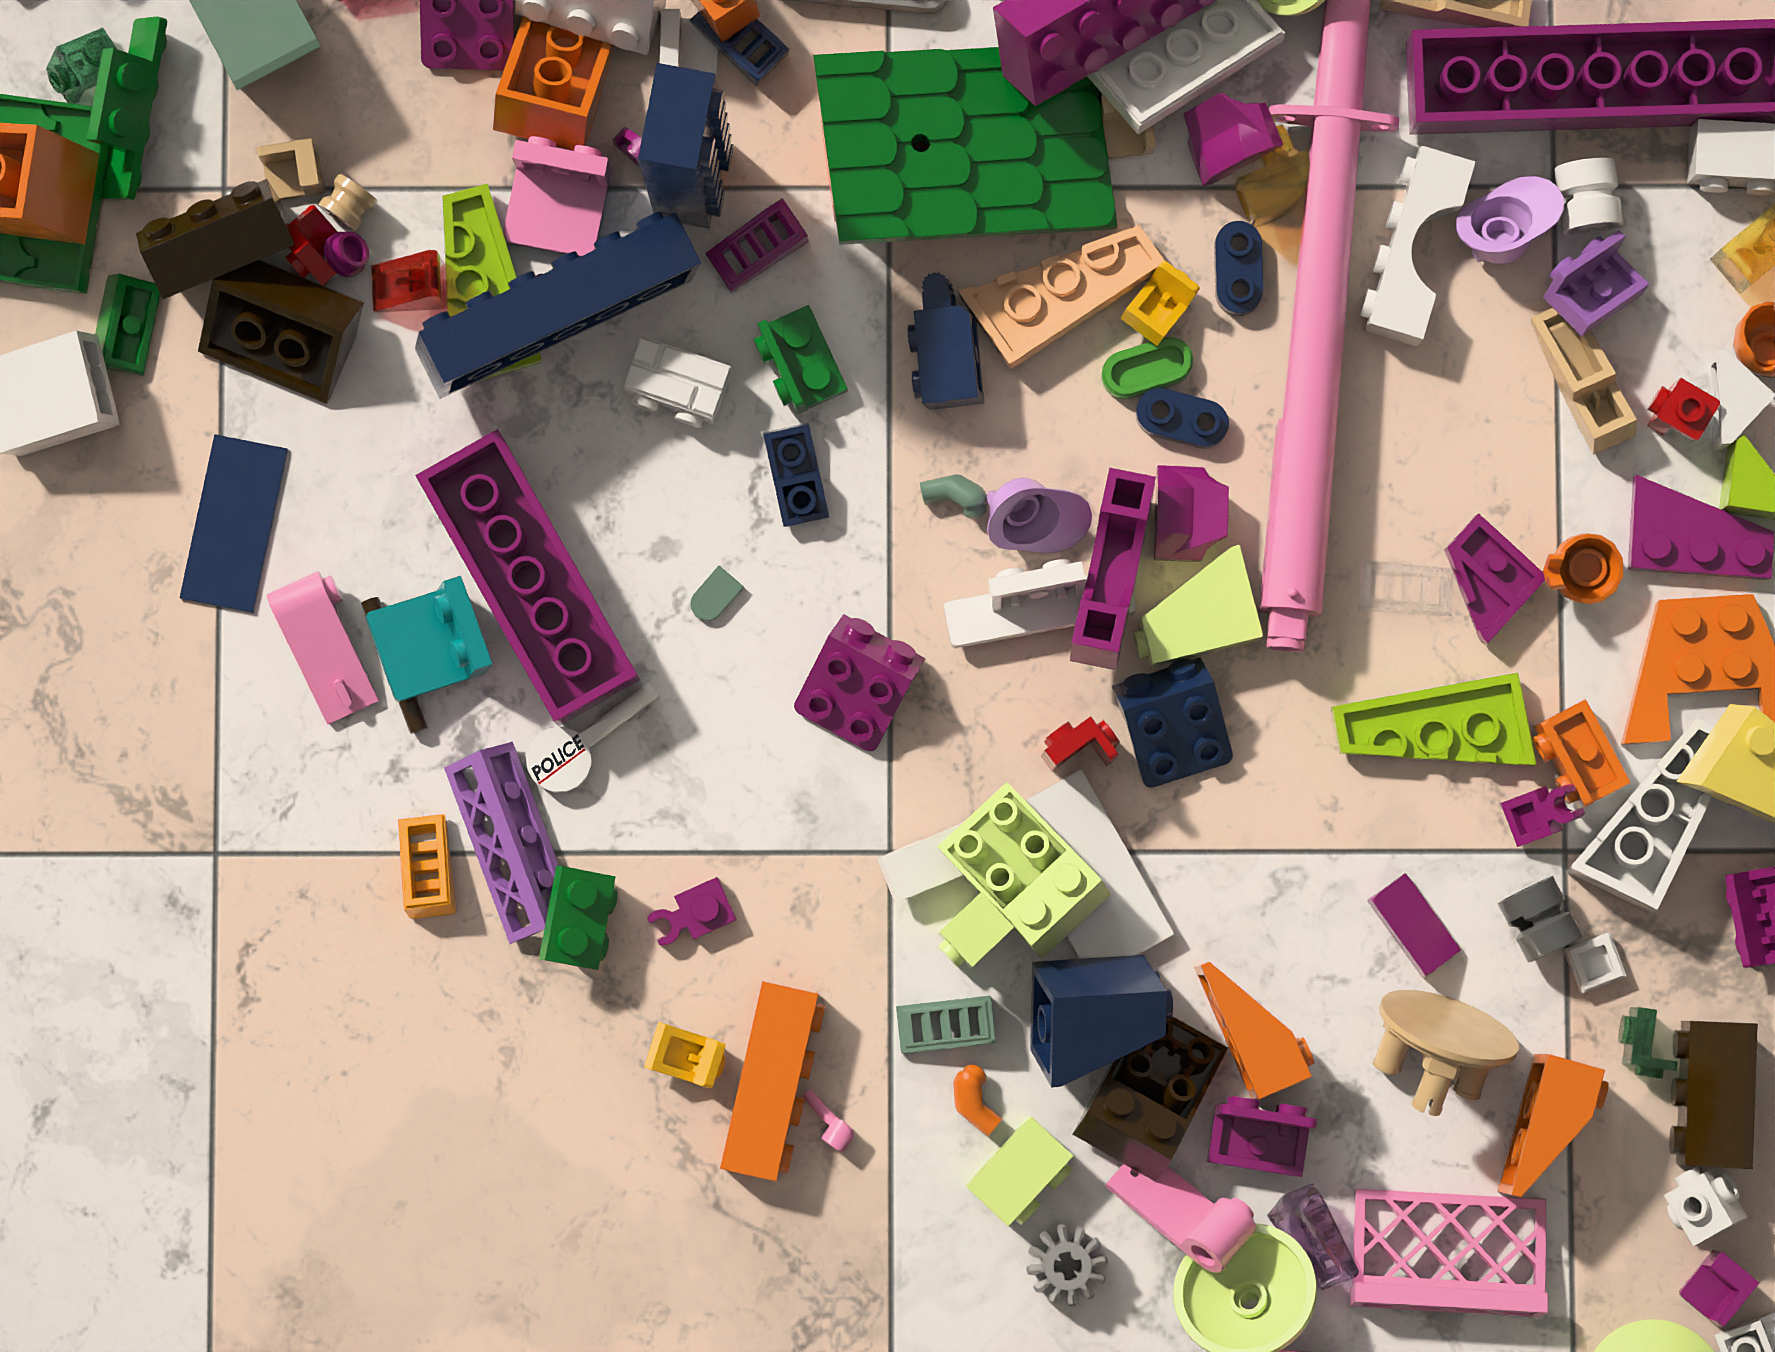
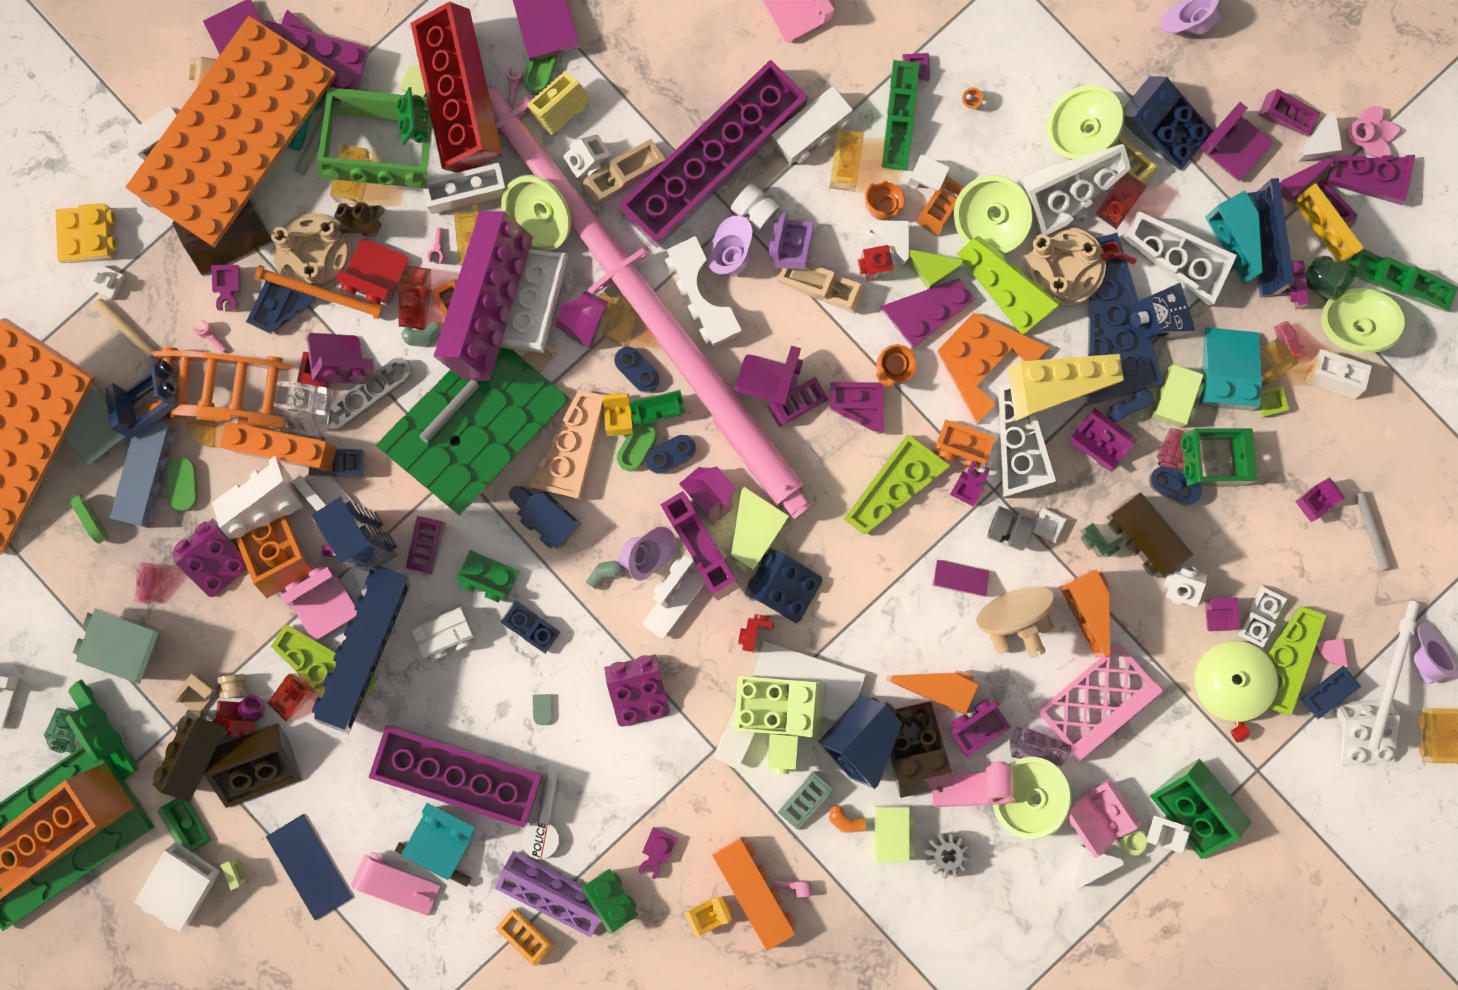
camera: 45 degrees left, 0 degrees up
none -> yellowish green tile [221,859,246,890]
none -> light grey bar [419,380,479,443]
none -> green hinge [629,390,686,427]
none -> magenta bracket [734,345,804,405]
none -> magenta slope [767,377,829,427]

